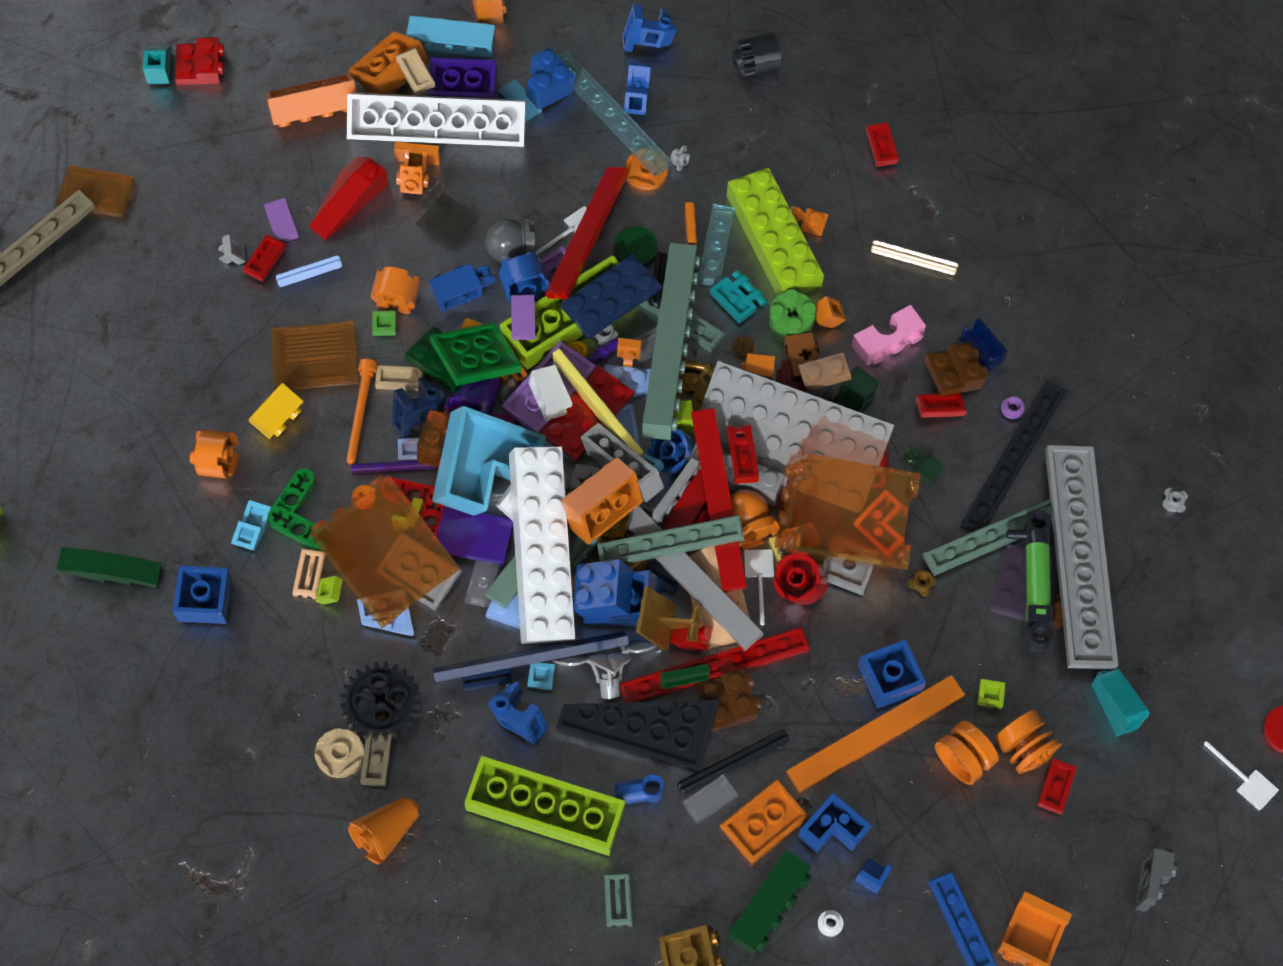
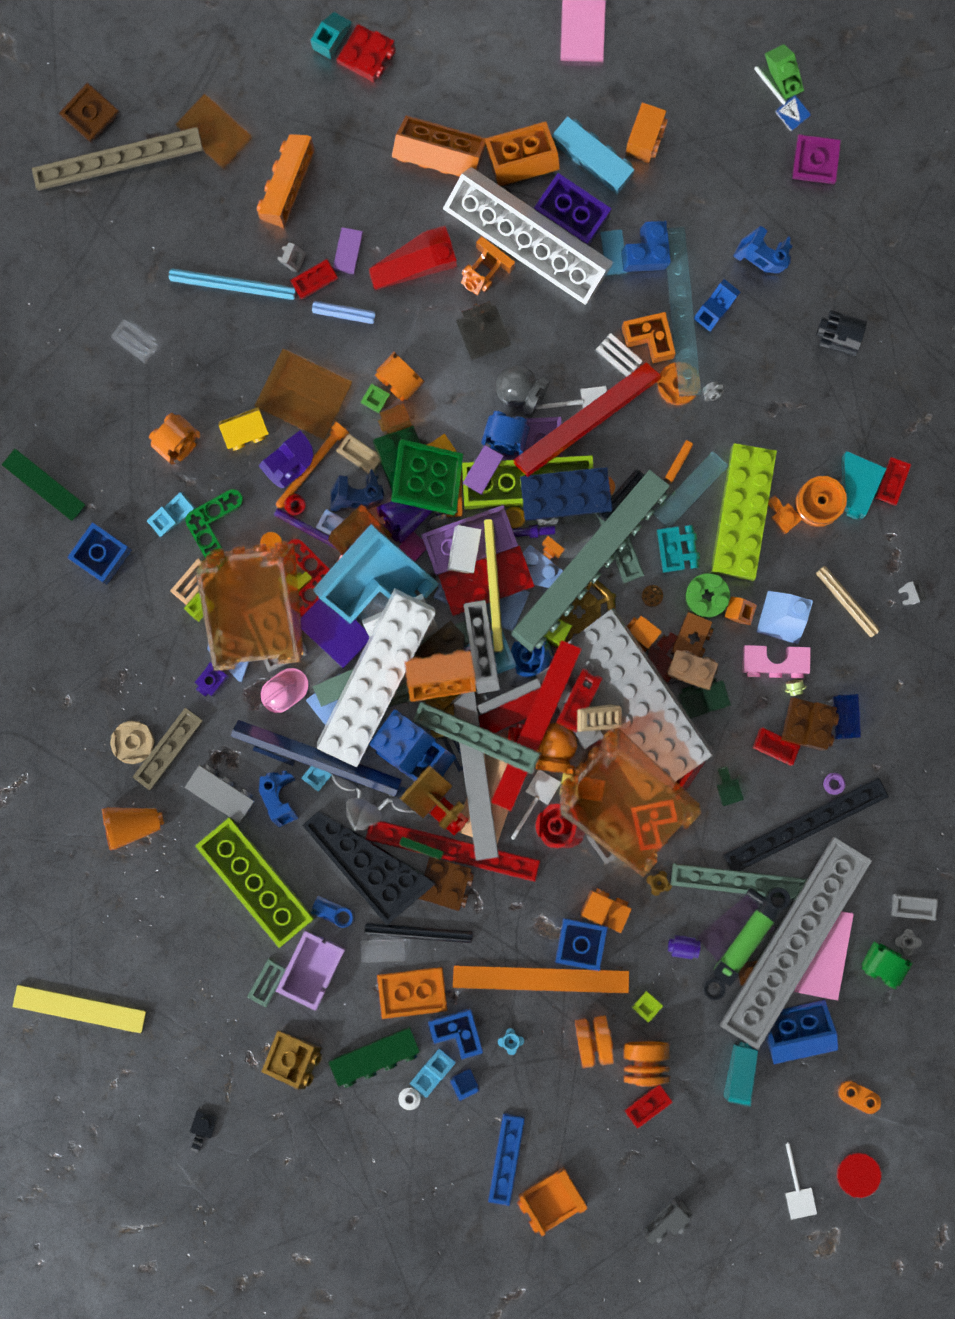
camera: 40 degrees right, 20 degrees up
black gear [340,661,422,742] -> none
tan tile [396,48,435,95] -> none
blue brick [429,264,496,313] -> none
dark green tile [613,226,658,267] -> none
none -> clear tile [111,320,158,364]
none -> medium azure axle [169,268,296,300]
none -> light grey brick [185,764,256,823]
none -> dark purple brick [194,662,229,697]
none -> orange slope [257,134,315,228]
none -> dark purple brick [259,430,313,488]
none -> bright pink piece [261,668,308,713]
none -> lavender piece [276,930,346,1011]
none -> red plate [284,494,305,515]
none -> clear orange brick [378,403,412,434]
none -> medium azure slope [409,1049,456,1098]
none -> medium azure plate [498,1028,524,1055]
none -> tan slope [578,704,622,732]
none -> orange brick [580,888,632,933]
none -> white tile [596,333,643,377]
none -> orange brick [622,312,676,364]
none -> dark purple brick [668,935,701,960]
none -> light blue slope [756,591,813,644]
none -> blue slope [766,1000,838,1064]
none -> yellowish green plate [785,679,807,696]
none -> bright pink tile [794,911,854,1000]
none -> orange wheel [795,476,847,527]
none -> orange plate [838,1080,881,1114]
none -> teal slope [841,451,886,520]
none -> green brick [861,941,913,990]
none -> light grey tile [891,894,938,921]
none -> light grey tile [899,580,927,605]

